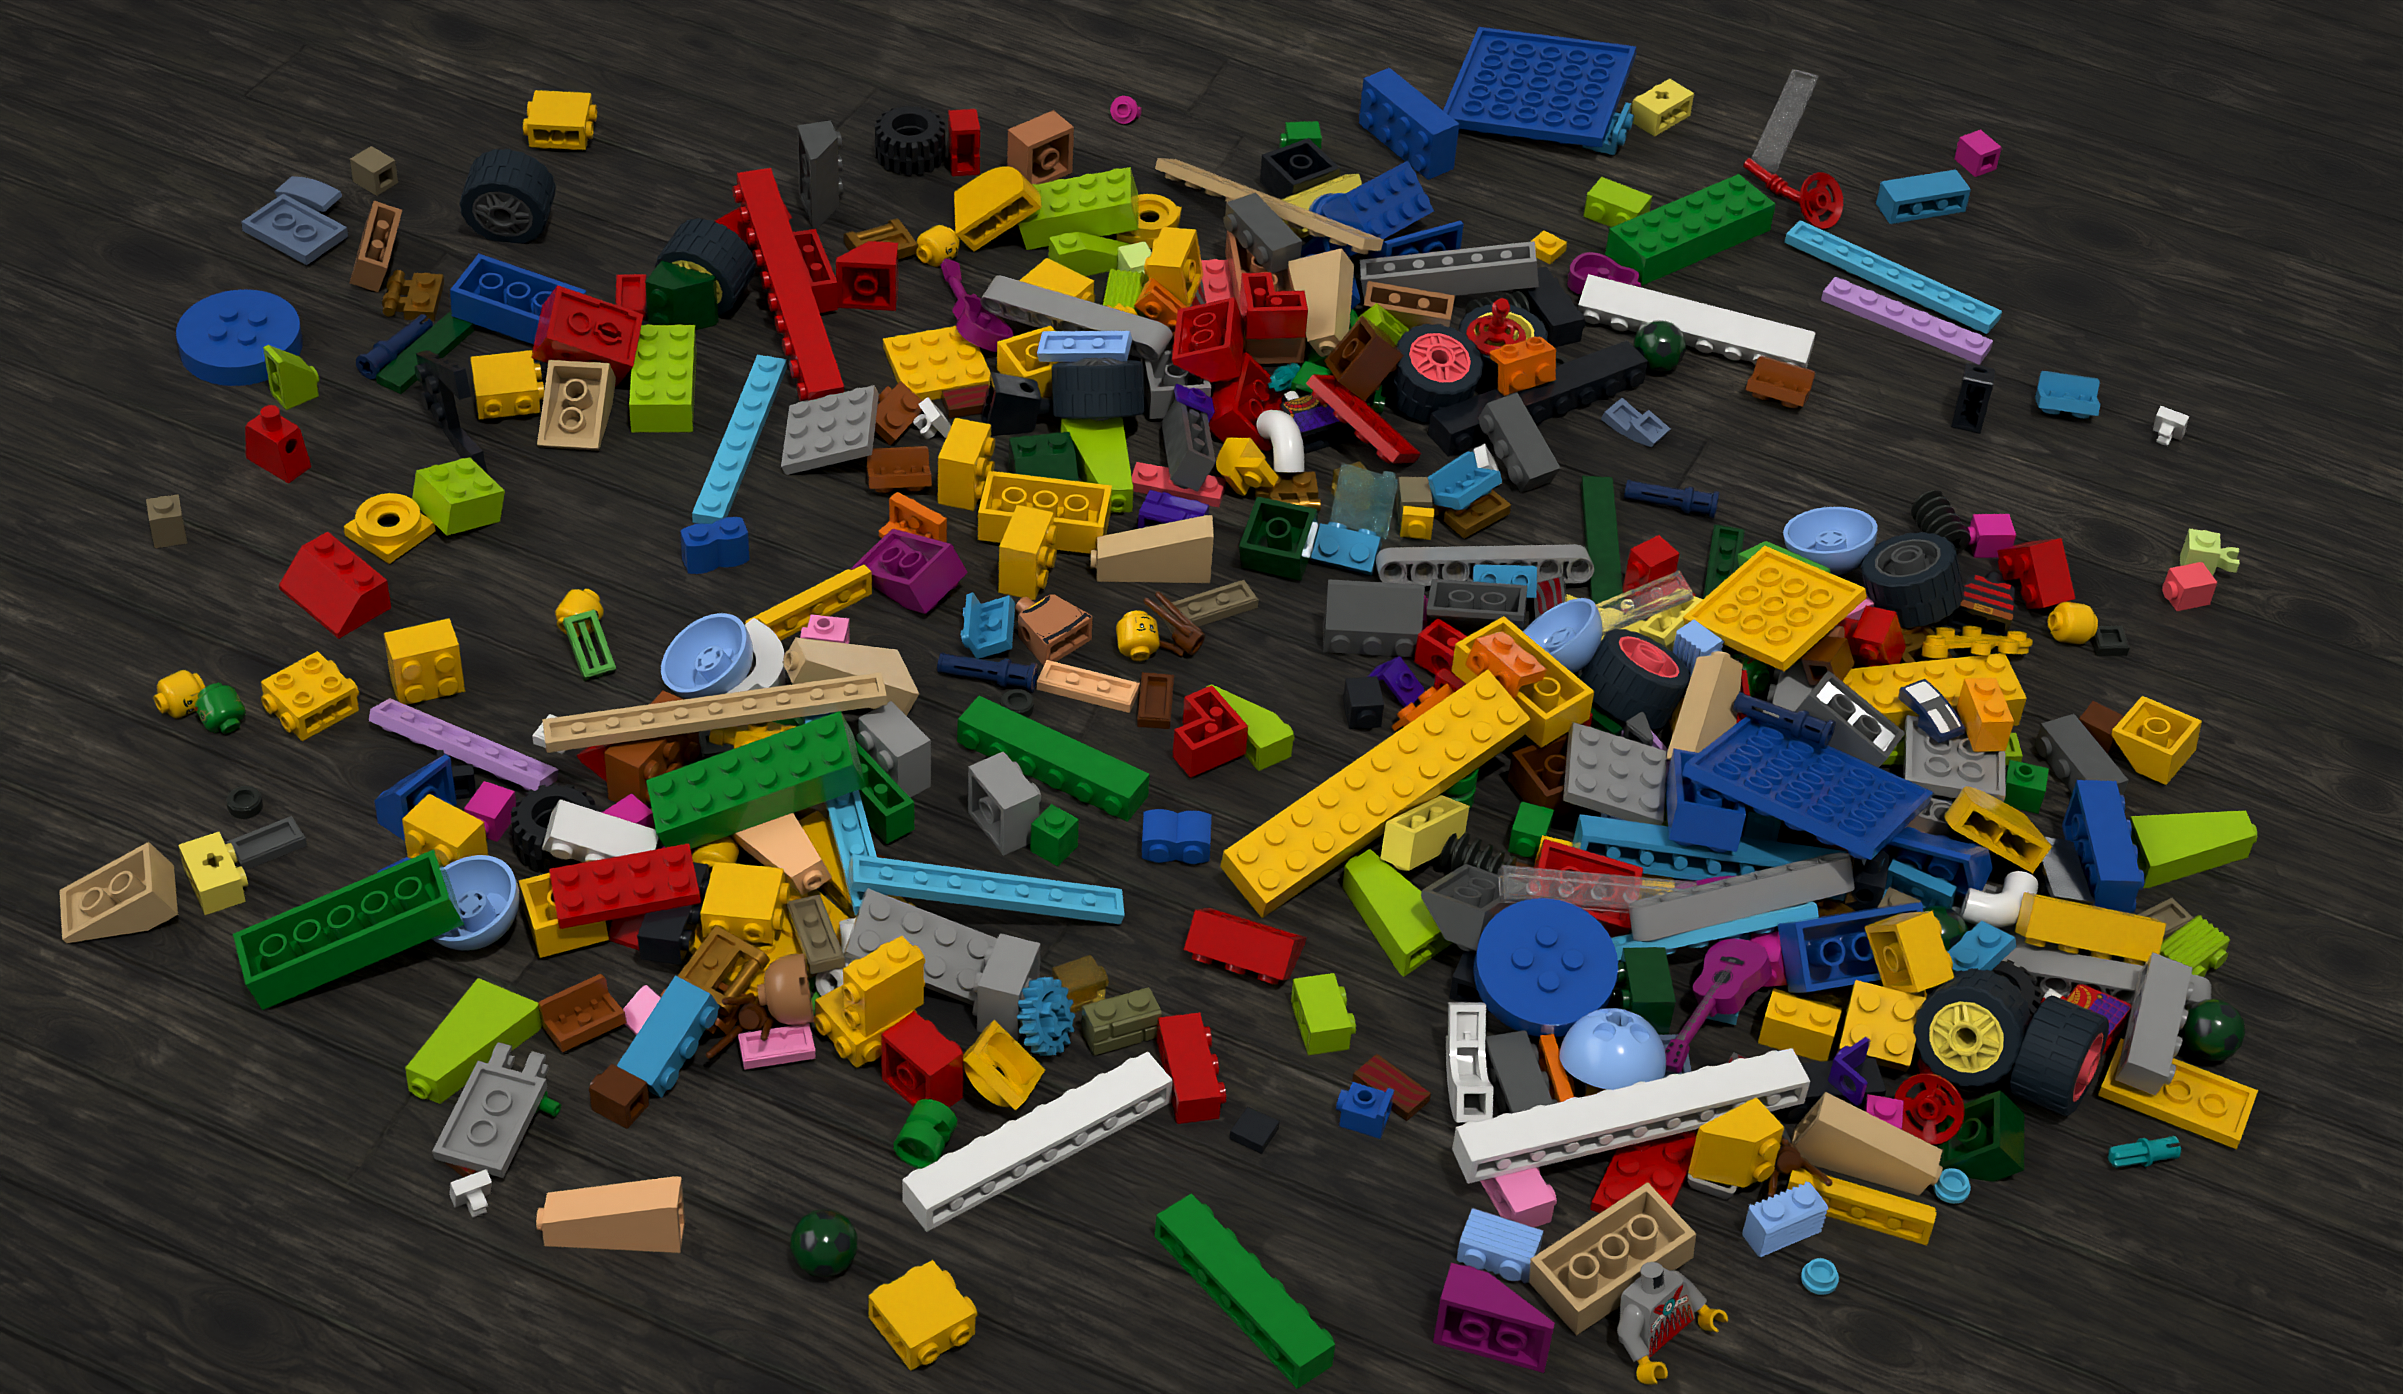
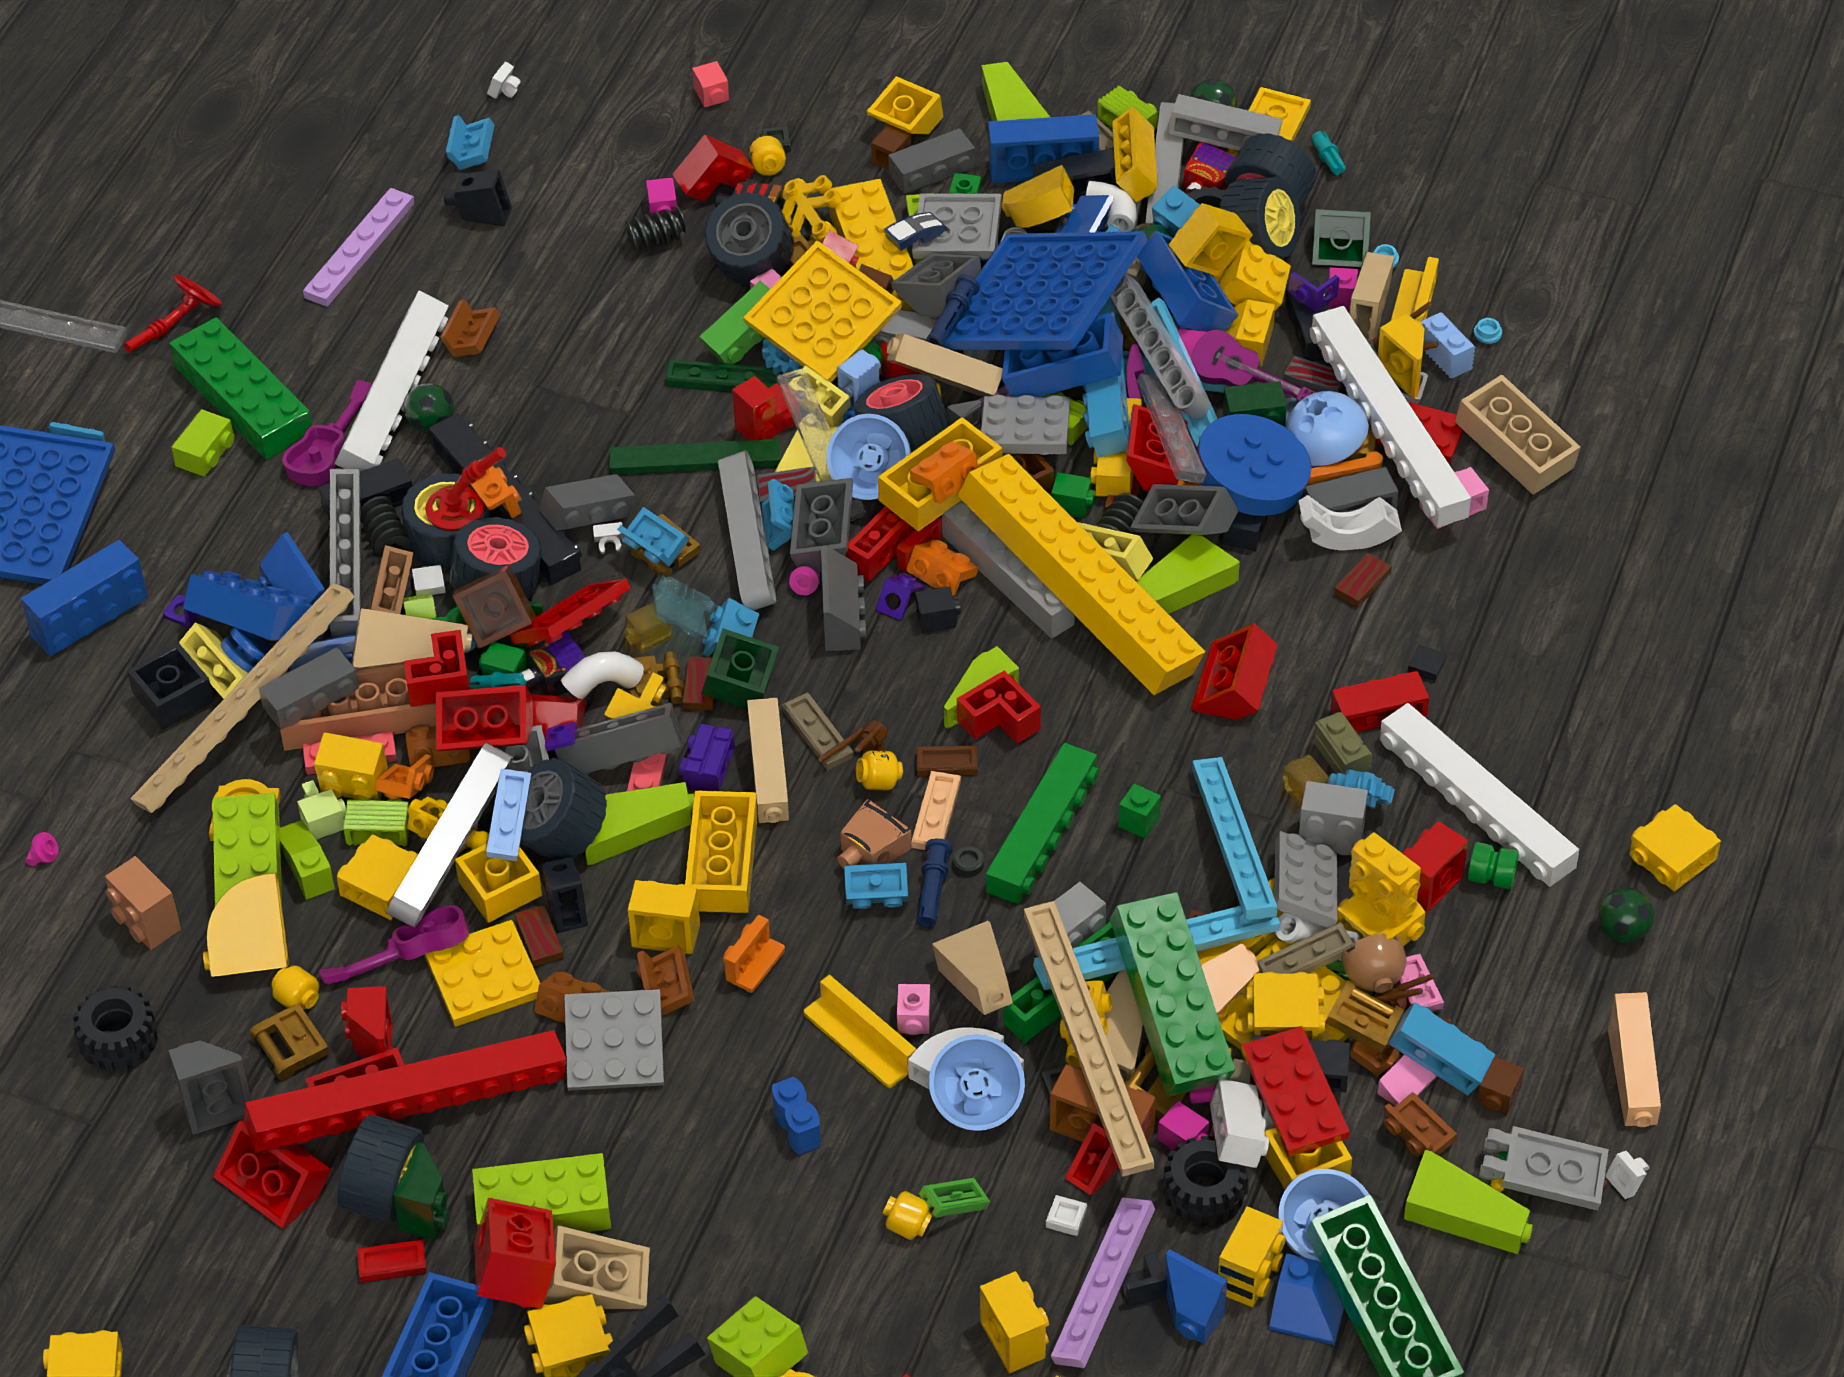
camera: 90 degrees left, 5 degrees up
dark pink brick [464,781,516,842] -> none
medium azure plate [692,355,787,524] -> none
magenta slope [851,529,968,614] -> none
white tile [913,397,951,439] -> none
red brick [948,109,980,176] -> none
yellow piece [963,1020,1045,1110] -> none
light grey brick [968,751,1041,856] -> none
yellow brick [998,505,1058,600] -> none
dark green slope [1009,432,1078,481] -> none
blue brick [1142,809,1212,864] -> none
green brick [1155,1193,1335,1389] -> none
green brick [1279,121,1322,149] -> none
lime brick [1291,973,1356,1055] -> none
blue brick [1336,1082,1394,1139] -> none
dark tan brick [1396,477,1432,525] -> none
yellow plate [1400,506,1434,540] -> none
magenta slope [1433,1263,1555,1373] -> none
light blue brick [1456,1208,1544,1283] -> none
yellow plate [1530,231,1567,264] -> none
sand blue slope [1601,398,1671,447] -> none
light grey torso [1617,1262,1728,1385] -> none
dark blue pin [1624,479,1720,519] -> none
light yellow brick [1631,78,1694,137] -> none
light blue piece [1783,507,1877,576] -> none
medium azure plate [1785,220,2002,334] -> none
dark azure brick [1876,170,1971,224] -> none
red dish [1894,1045,1965,1144] -> none
dark pink brick [1954,130,2002,177] -> none
light orange brick [1956,678,2014,752] -> none
yellowish green brick [2180,529,2239,576] -> none

